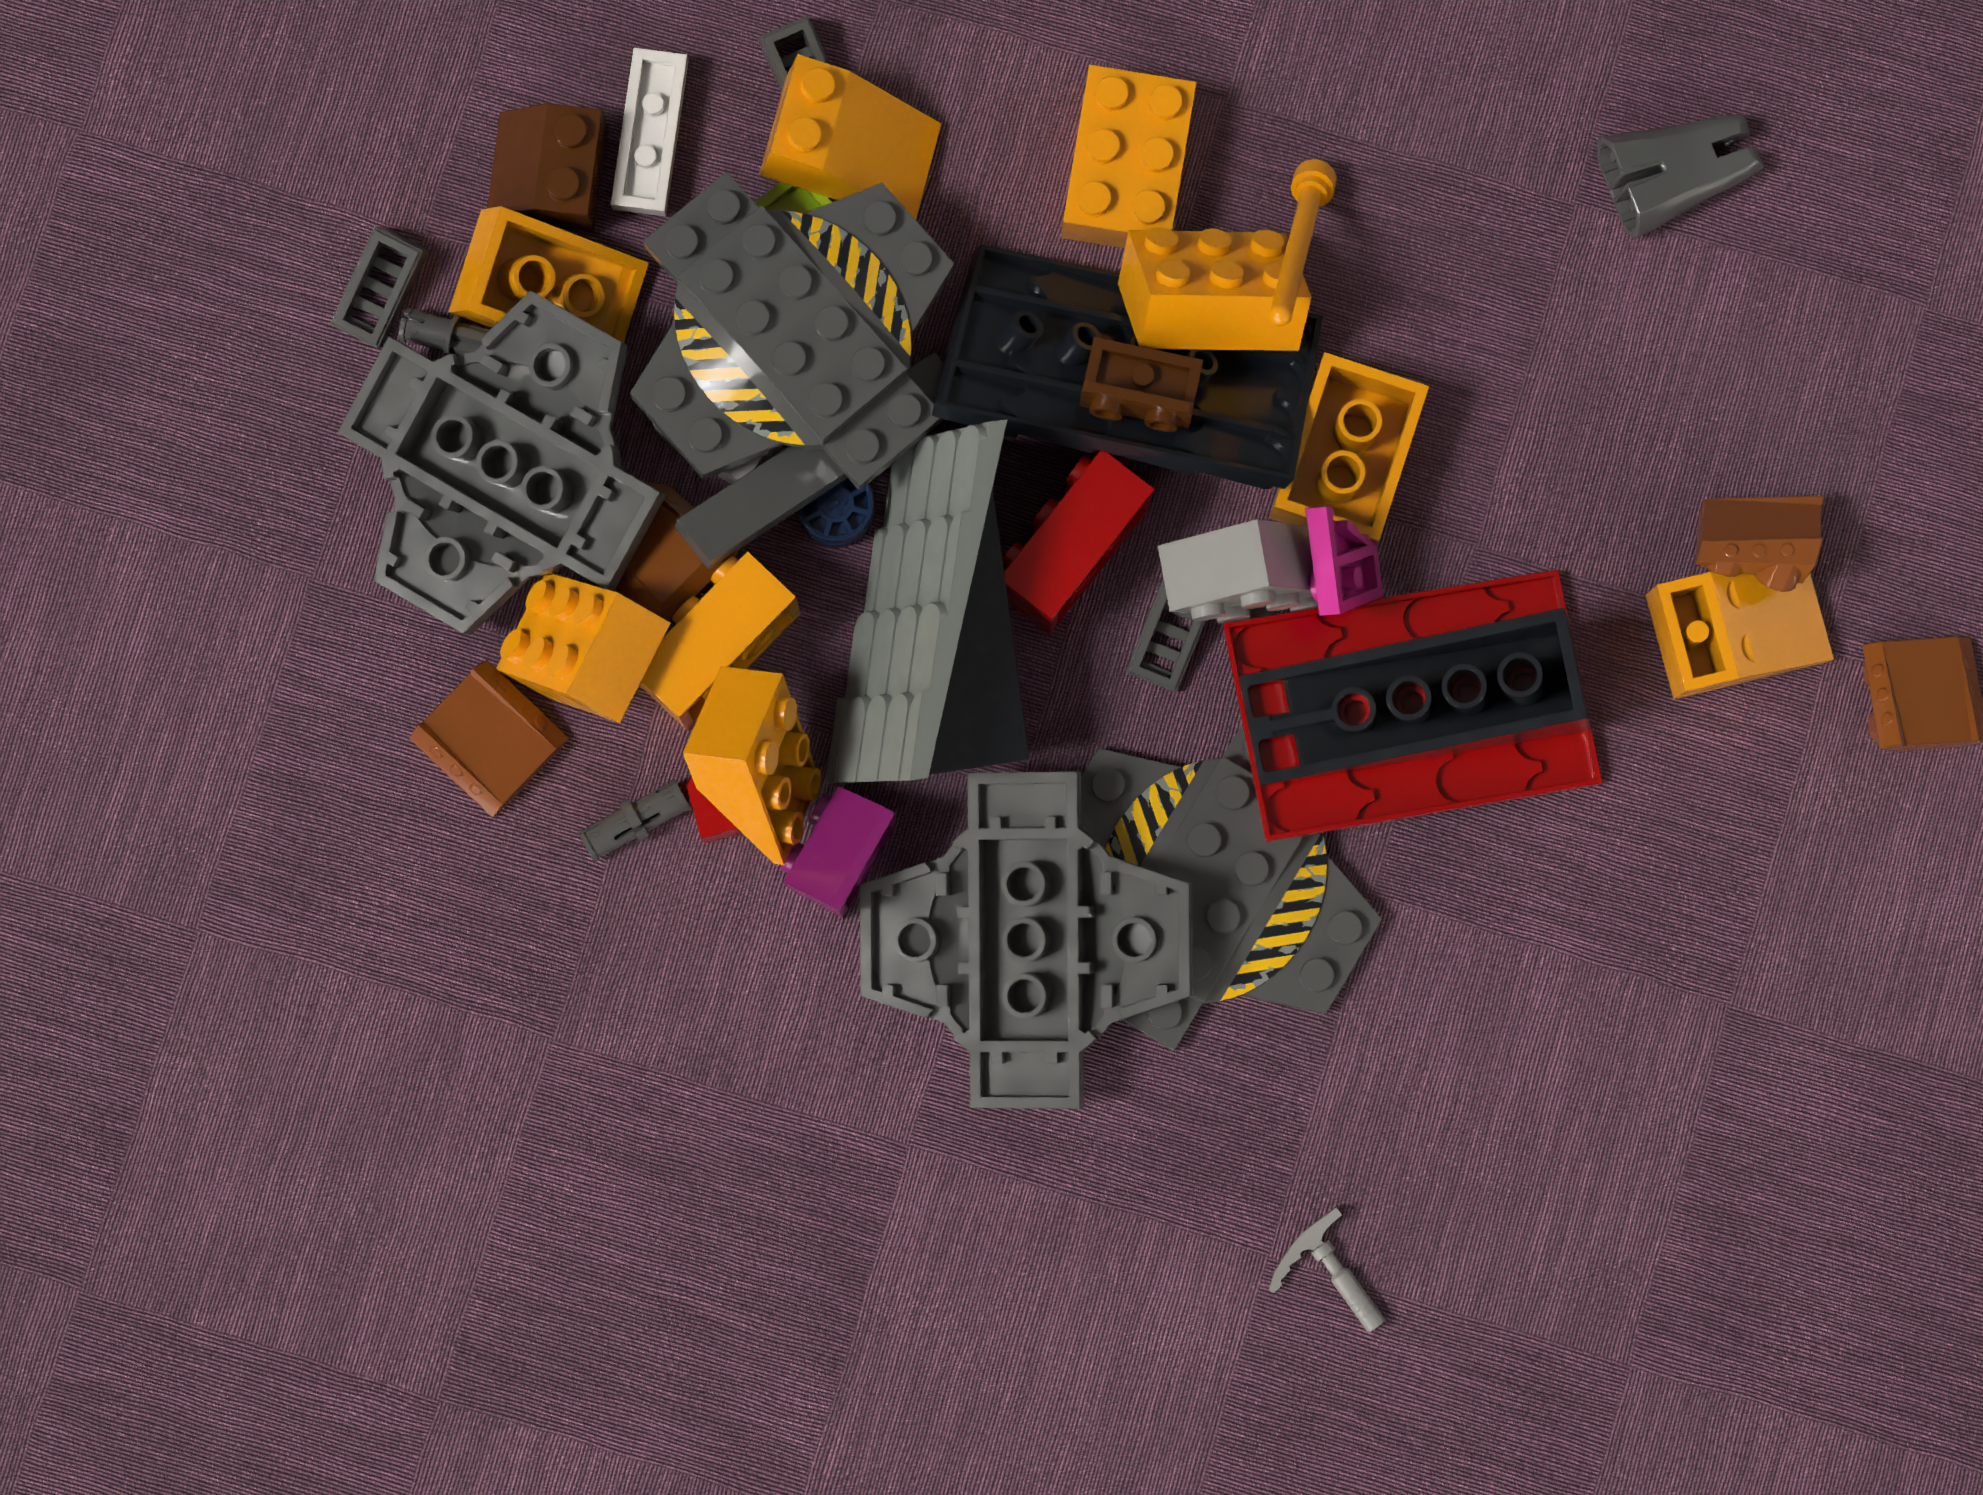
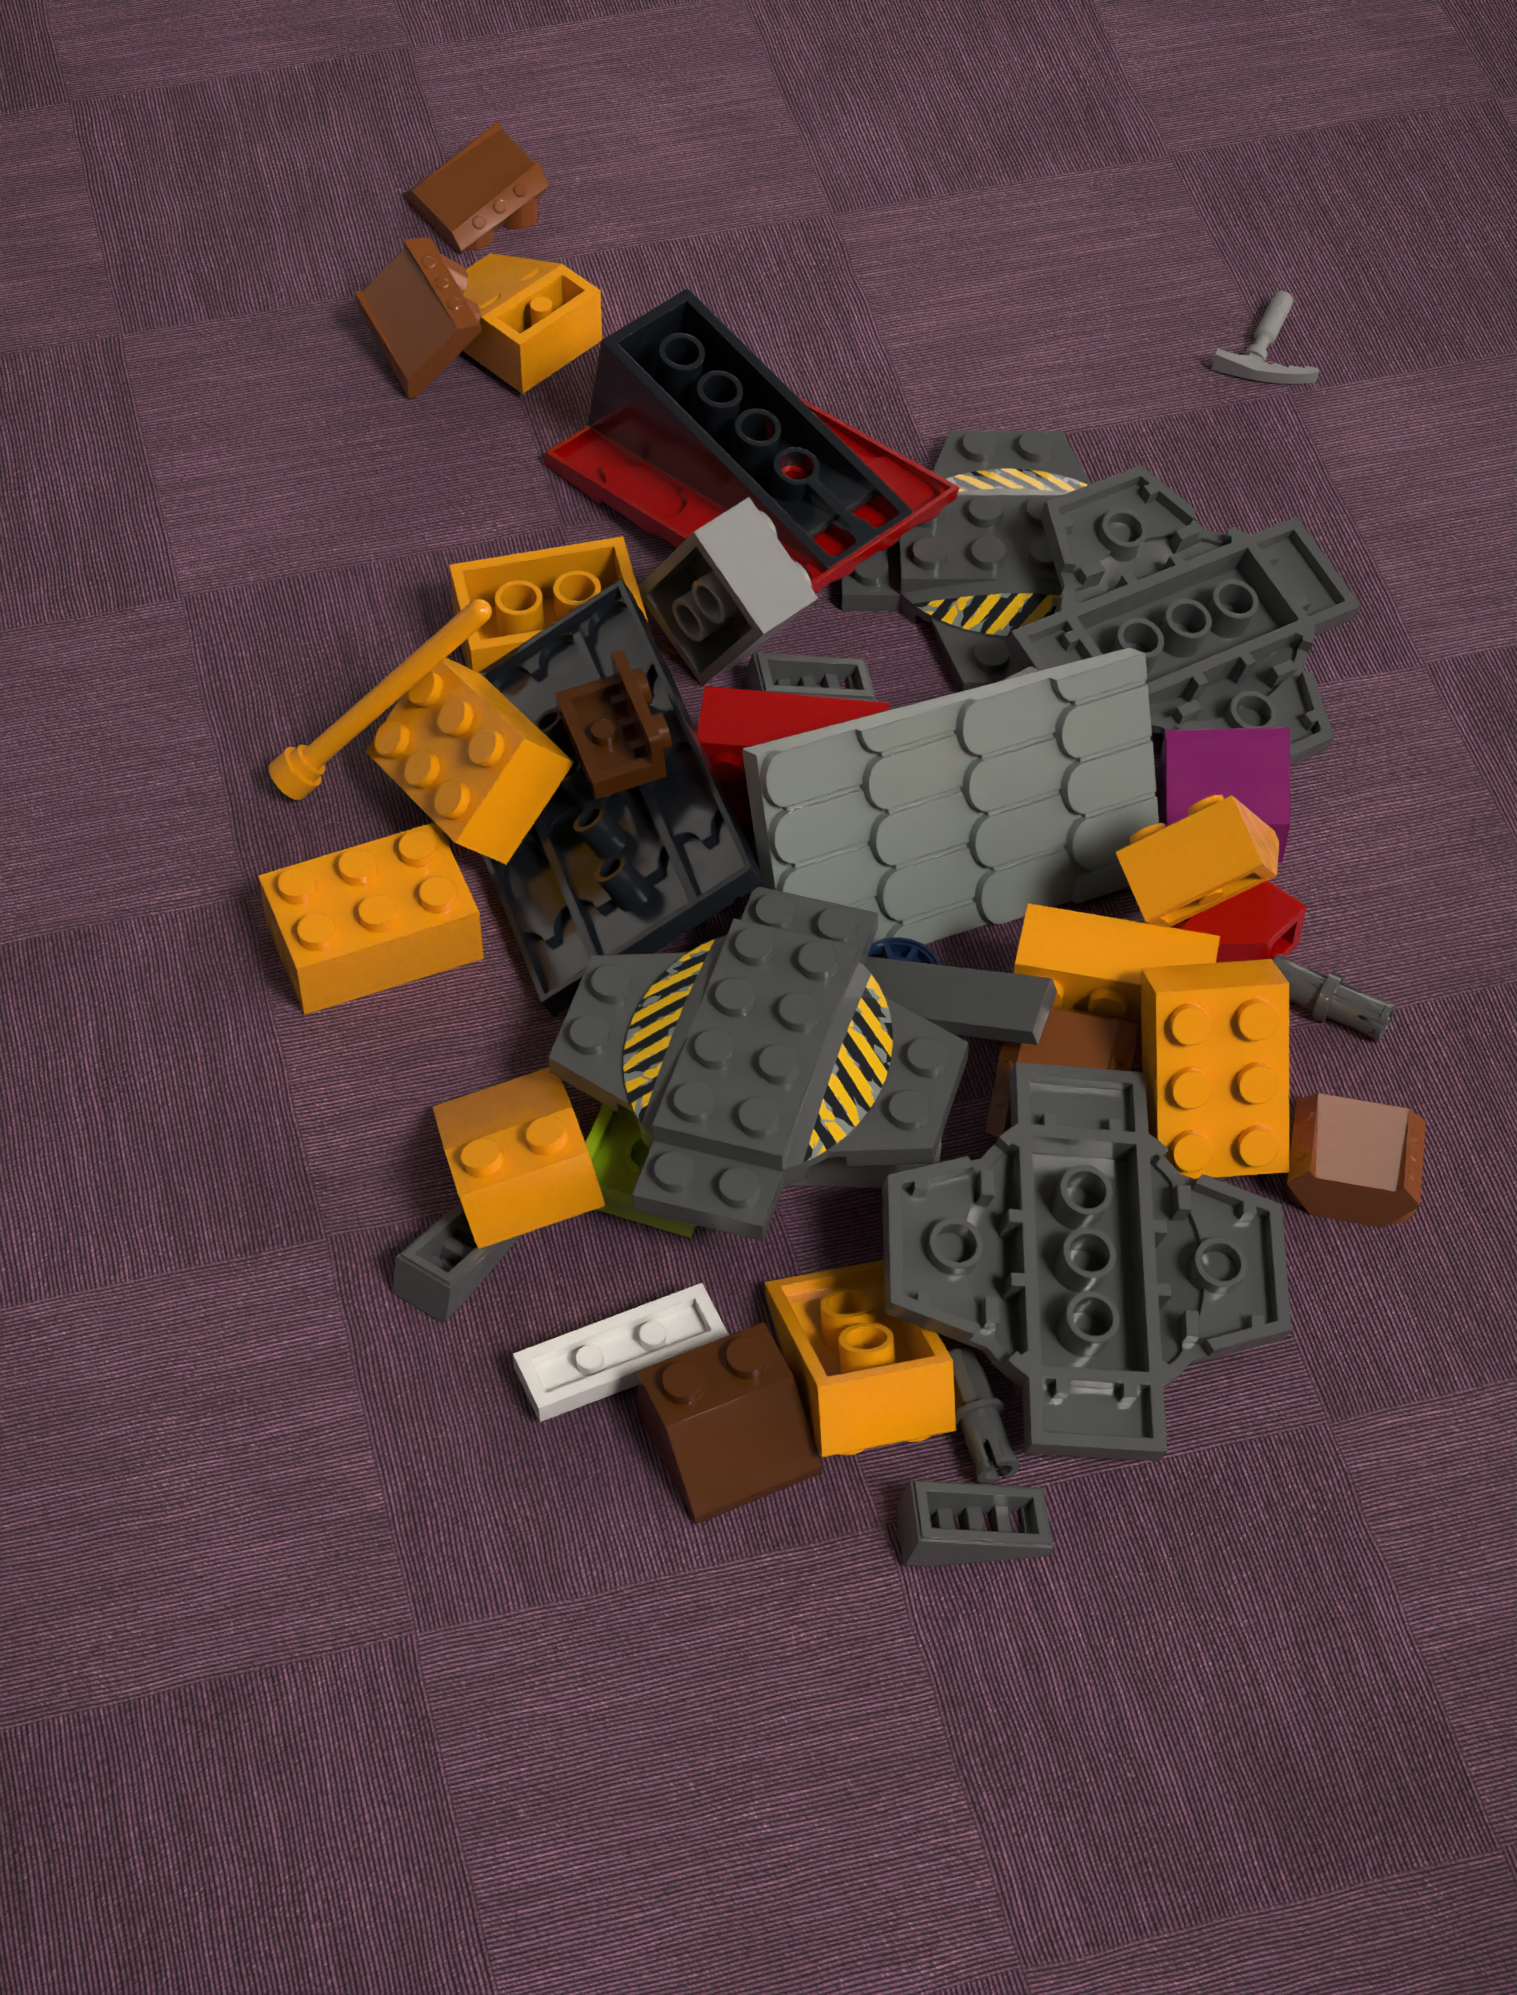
camera: 120 degrees left, 30 degrees down
dark pink wing [1305,505,1383,616] -> none
dark grey piece [1597,114,1765,238] -> none

